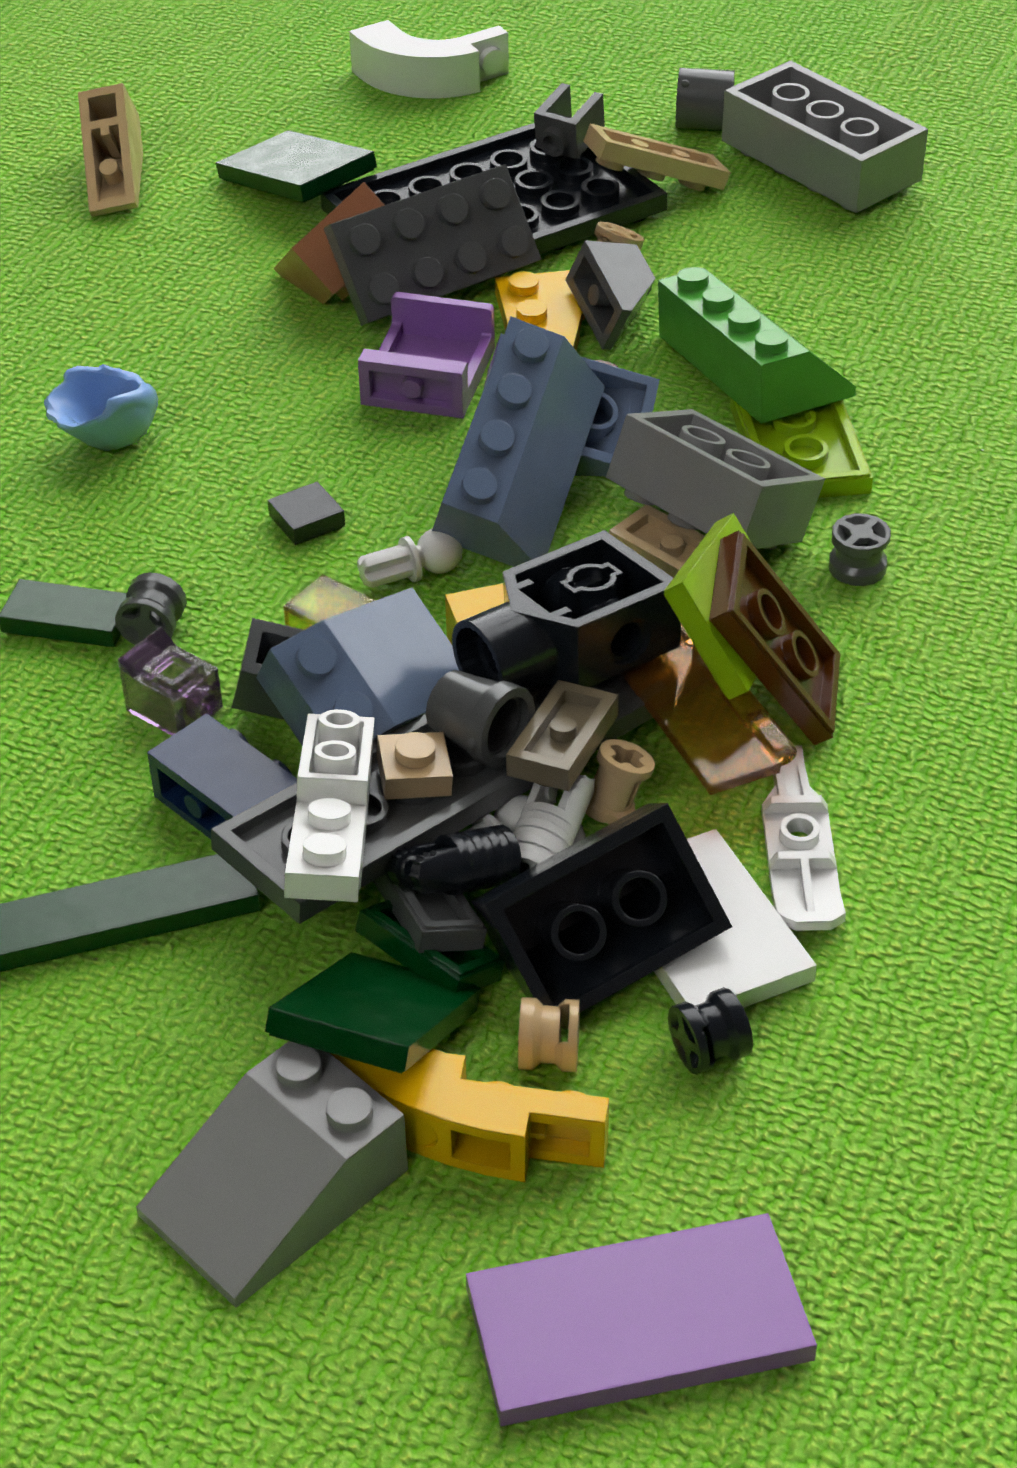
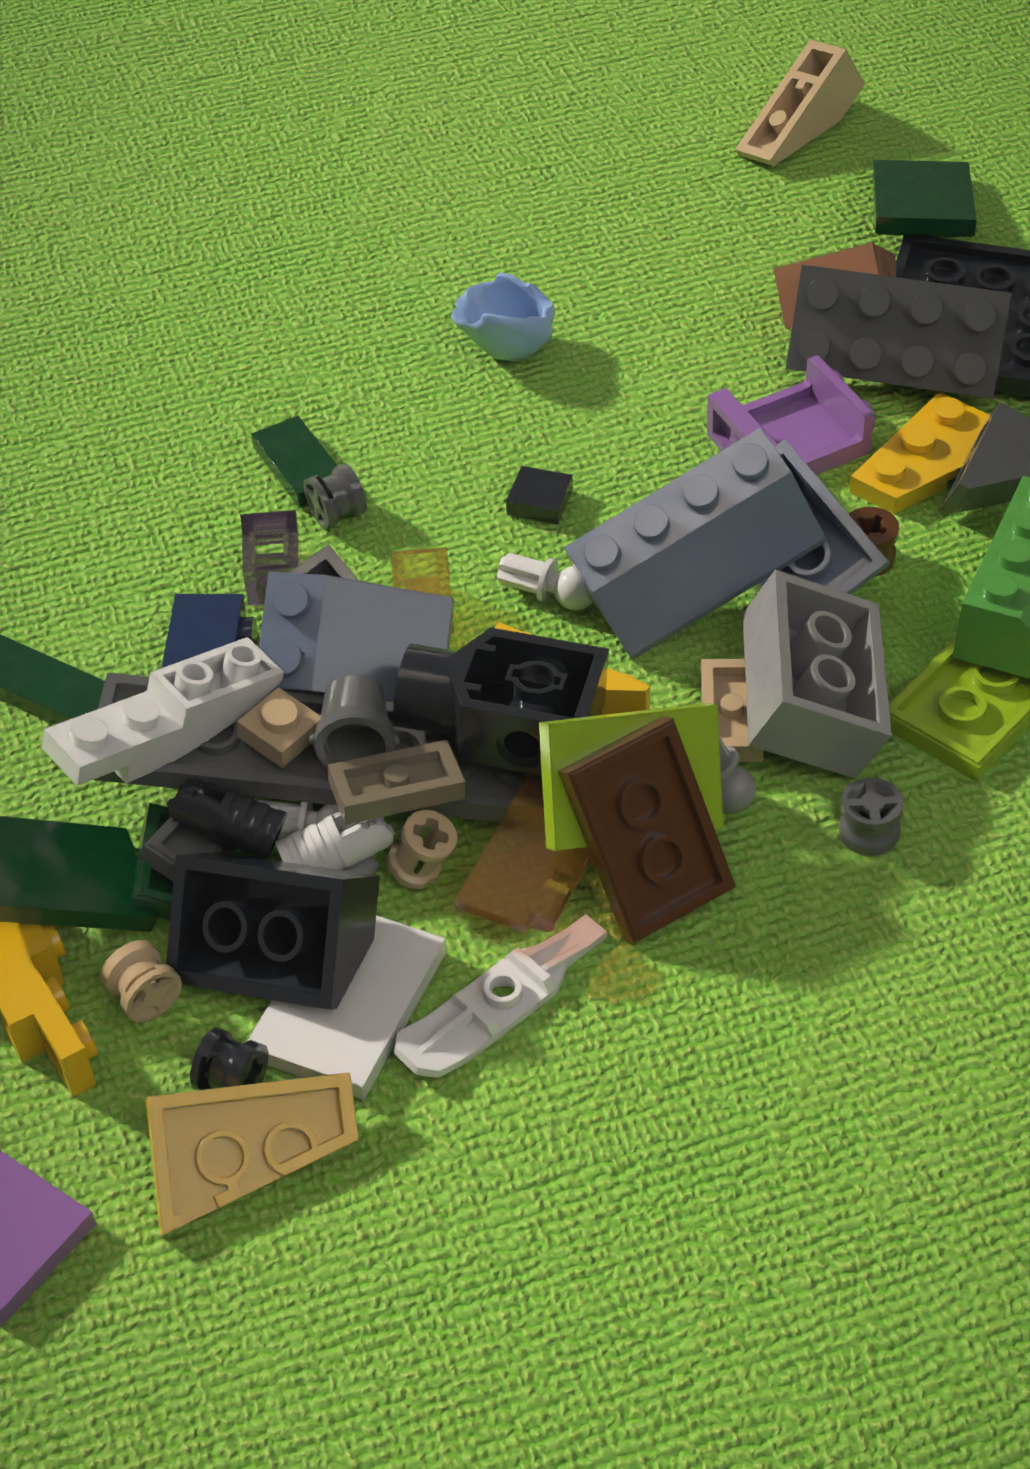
camera: 50 degrees right, 5 degrees up
none -> yellow wing [146,1072,359,1236]

